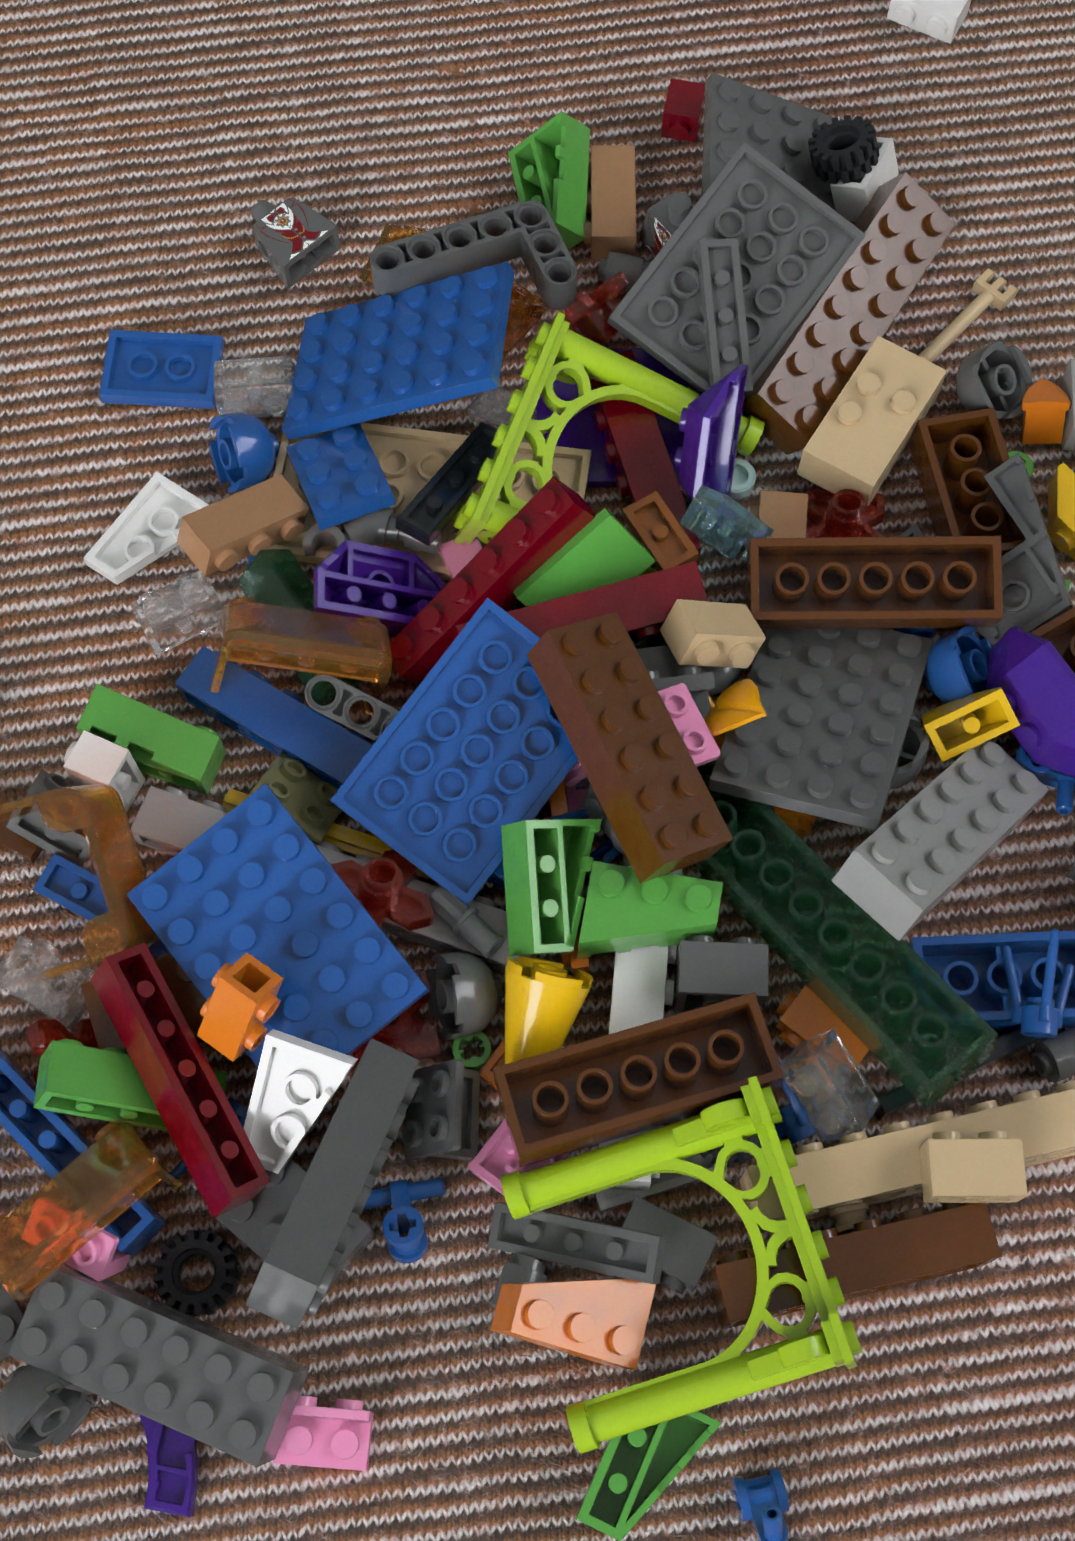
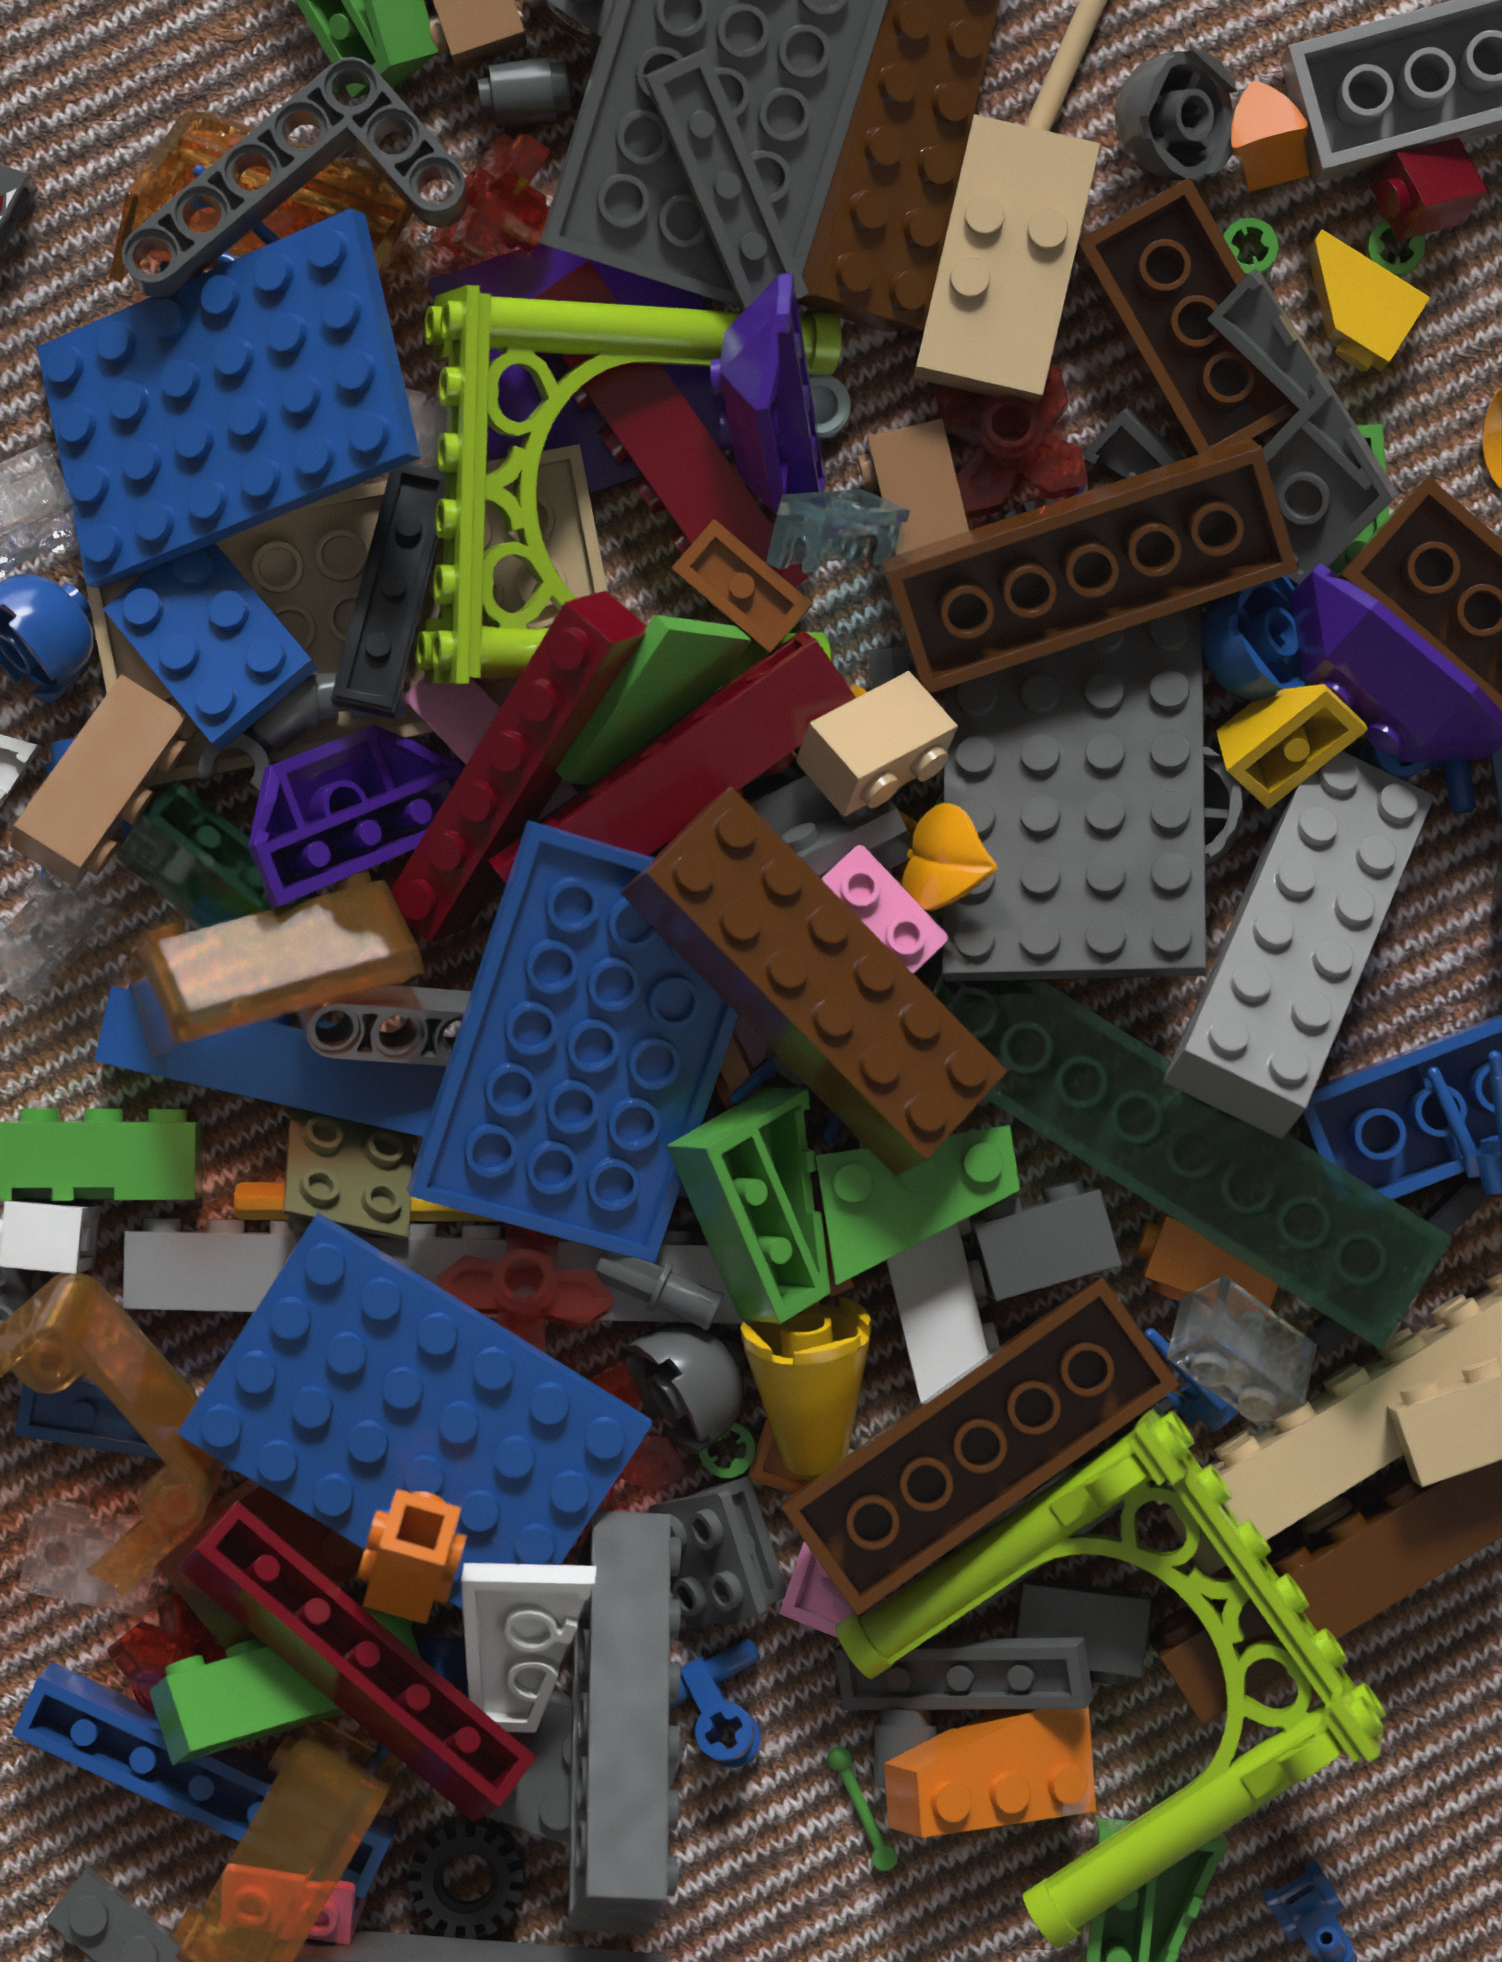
camera: 15 degrees left, 20 degrees up
none -> bright green hinge [827,1746,897,1871]

